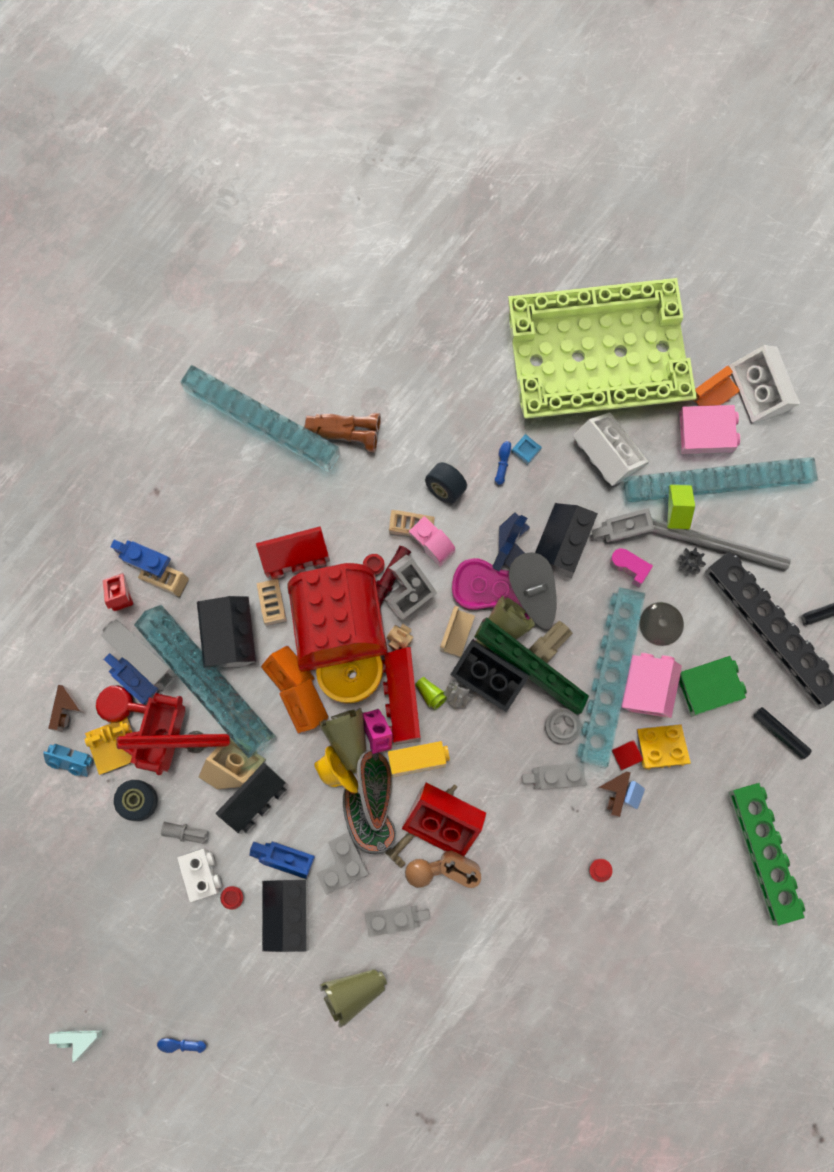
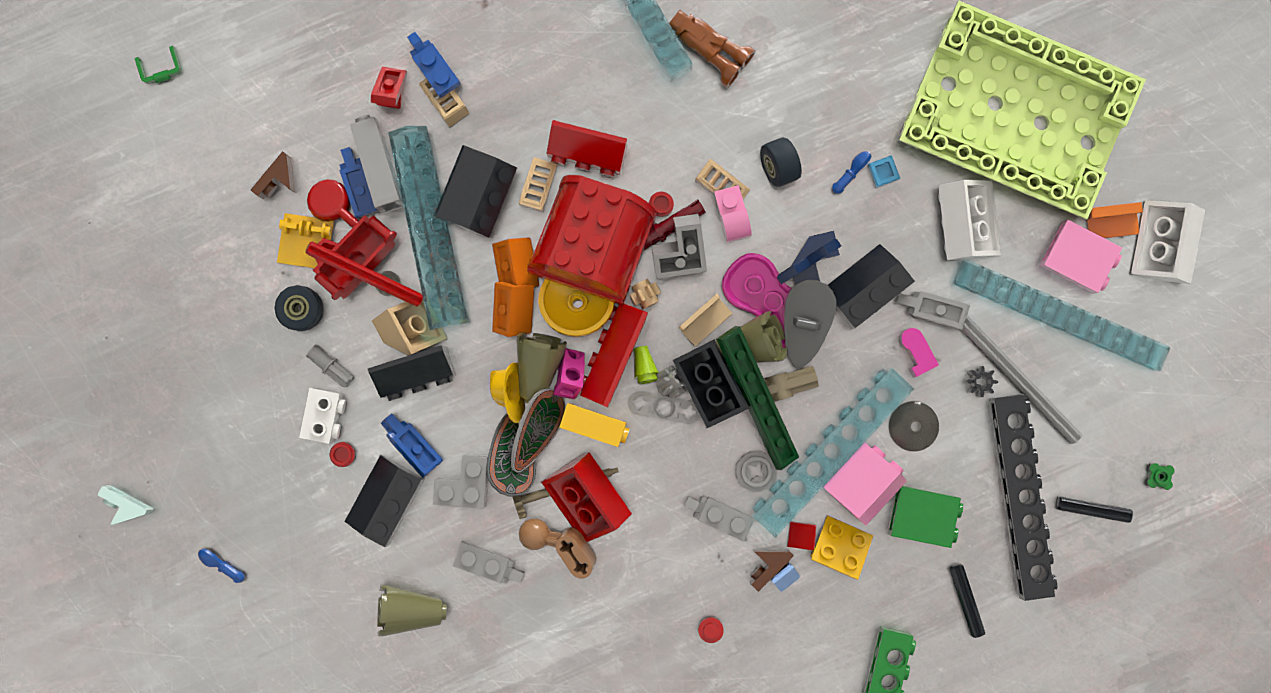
camera: 30 degrees right, 10 degrees up
dark azure hinge [43,744,93,777] -> none
lime slope [667,485,695,530] -> none
none -> light grey beam [628,391,700,424]

